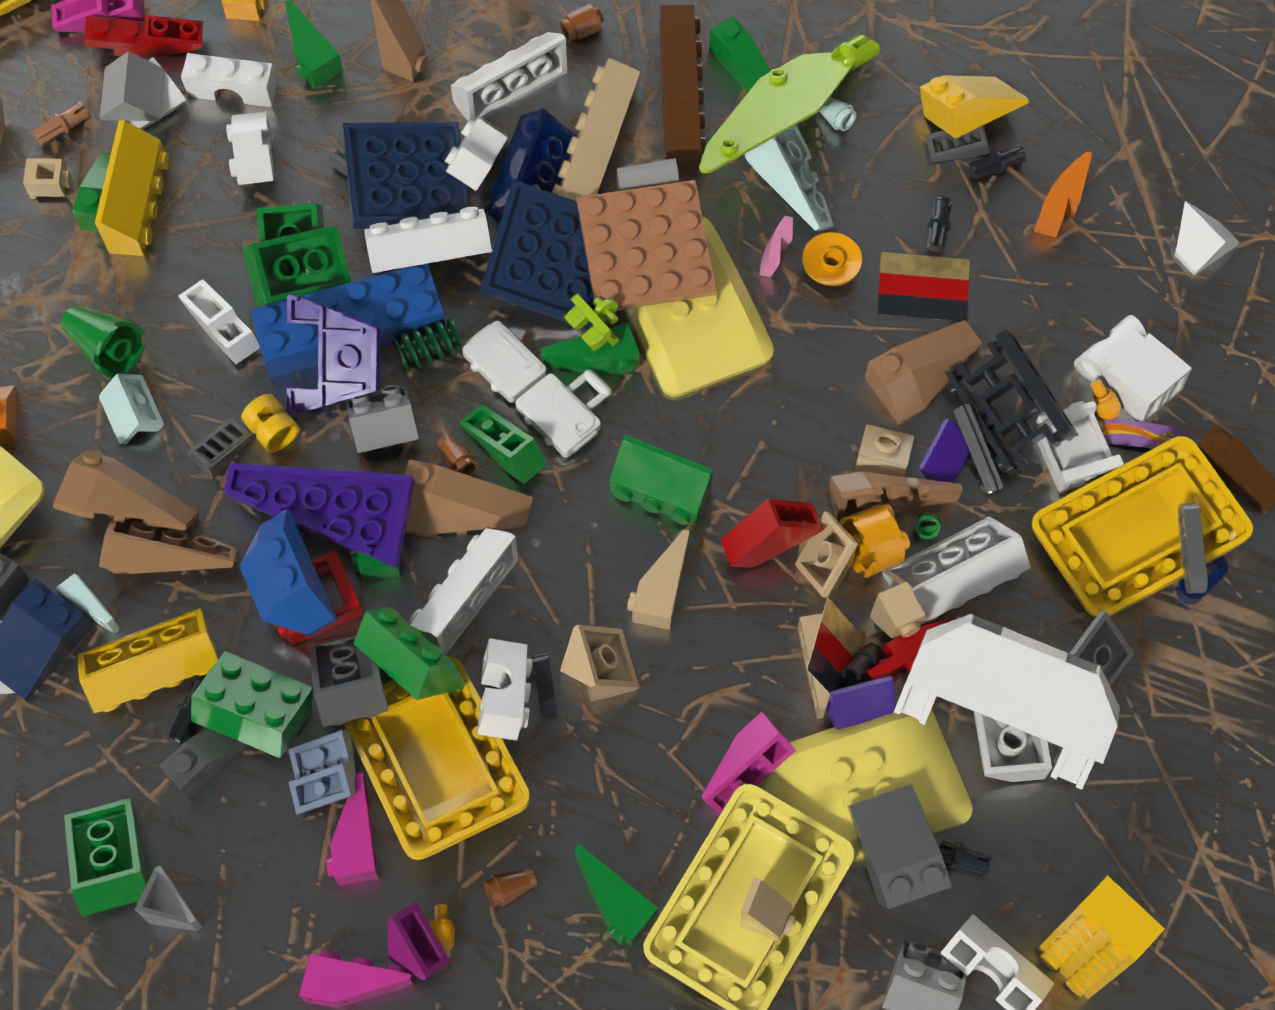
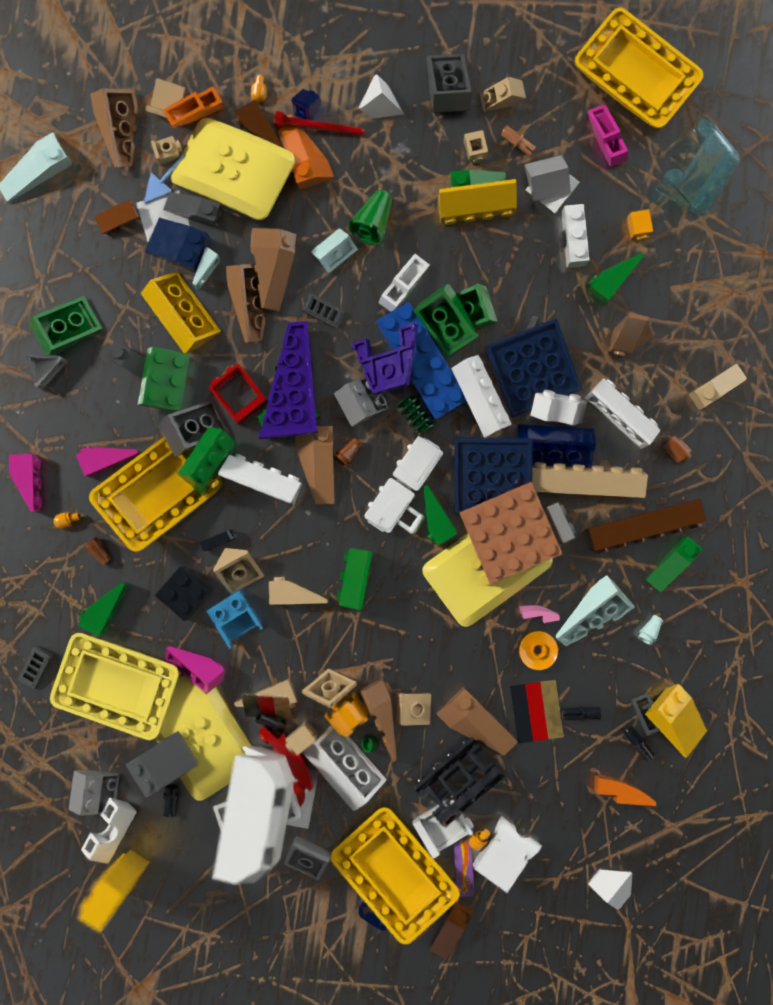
camera: 80 degrees right, 20 degrees up
red slope [84,15,203,57] -> none
black axle [168,680,202,745] -> none
white brick [226,111,275,185] -> none
blue wedge [239,509,337,636] -> none
yellow wheel [241,394,300,453] -> none
sand blue slope [288,730,356,815] -> none
magenta slope [388,902,451,980] -> none
green slope [459,404,547,484] -> none
white arch [477,638,532,740] -> none
lime hips [564,293,620,351] -> none
lime wing [699,33,881,174] -> none
red slope [720,499,824,568] -> none
tan slope [740,877,796,942] -> none
dark purple slope [827,676,896,729] -> none
dark purple slope [919,419,970,483] -> none
dark grey axle [954,404,1004,493] -> none
dark grey beam [1178,503,1208,593] -> none
none -> black brick [155,566,213,621]
none -> dark azure piece [206,590,264,649]

